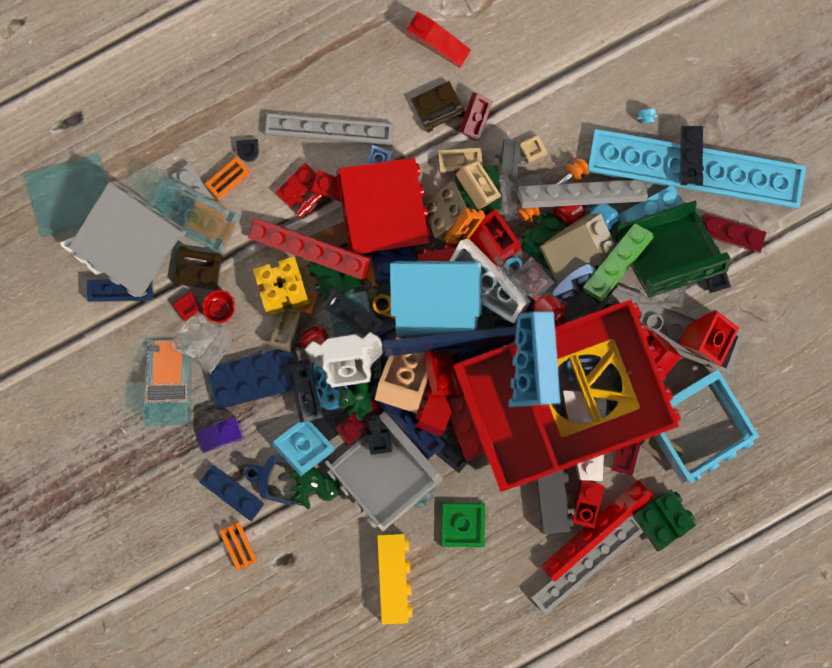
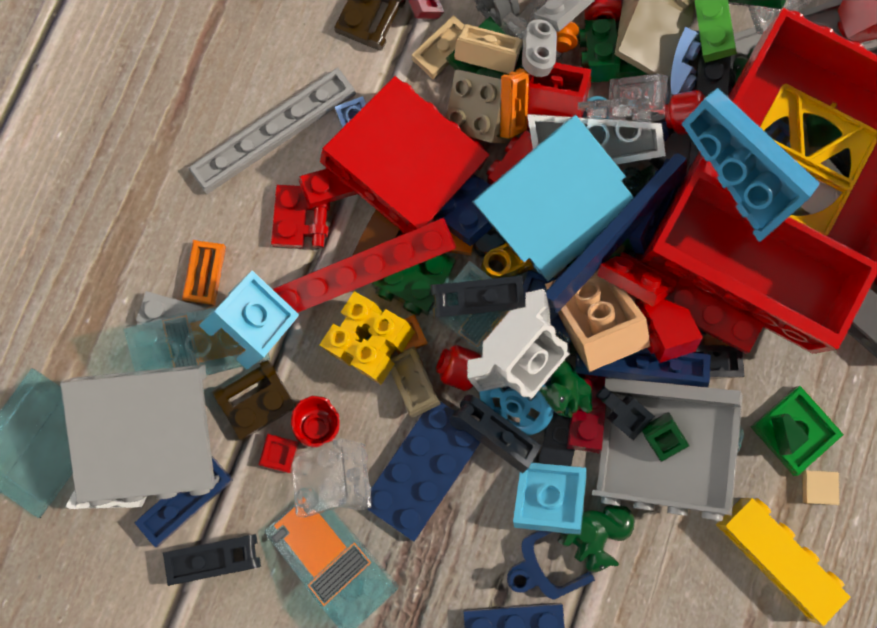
camera: 40 degrees left, 5 degrees down
dark purple slope [197,417,245,453] -> none
black tile [237,139,259,162] -> none
none -> black plate [163,534,261,586]
none -> medium azure panel [199,271,299,370]
none -> light grey plate [522,19,557,77]
none -> dark green slope [642,412,690,462]
none -> dark green slope [771,413,809,455]
none -> tan tile [802,470,839,505]

